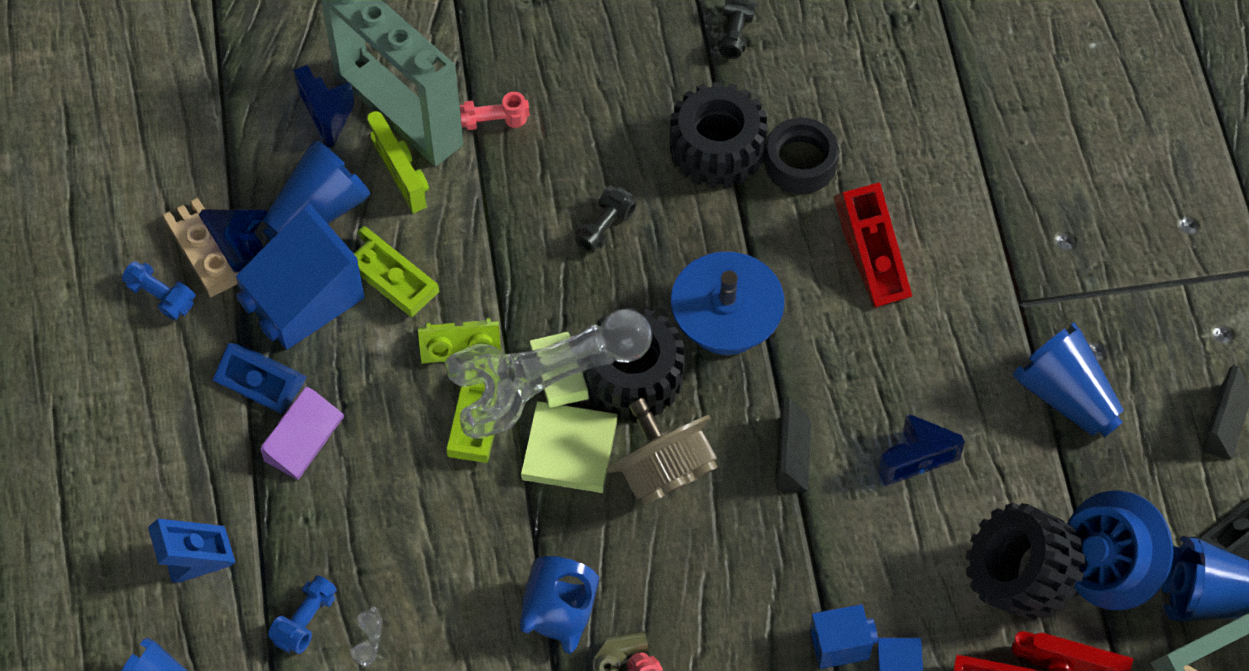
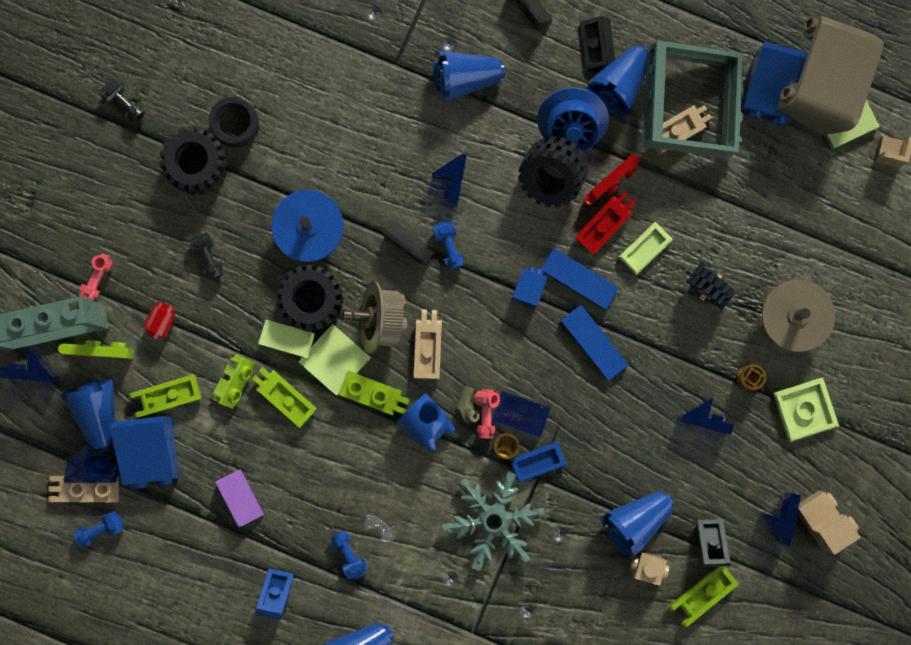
camera: 55 degrees left, 25 degrees up
blue slope [213,343,307,414] -> none
clear piece [445,309,652,439] -> none
red slope [833,182,913,307] -> none
none -> red brick [143,301,177,340]
none -> lime hinge [338,370,410,415]
none -> tan hinge [414,309,442,379]
none -> blue bar [433,220,464,270]

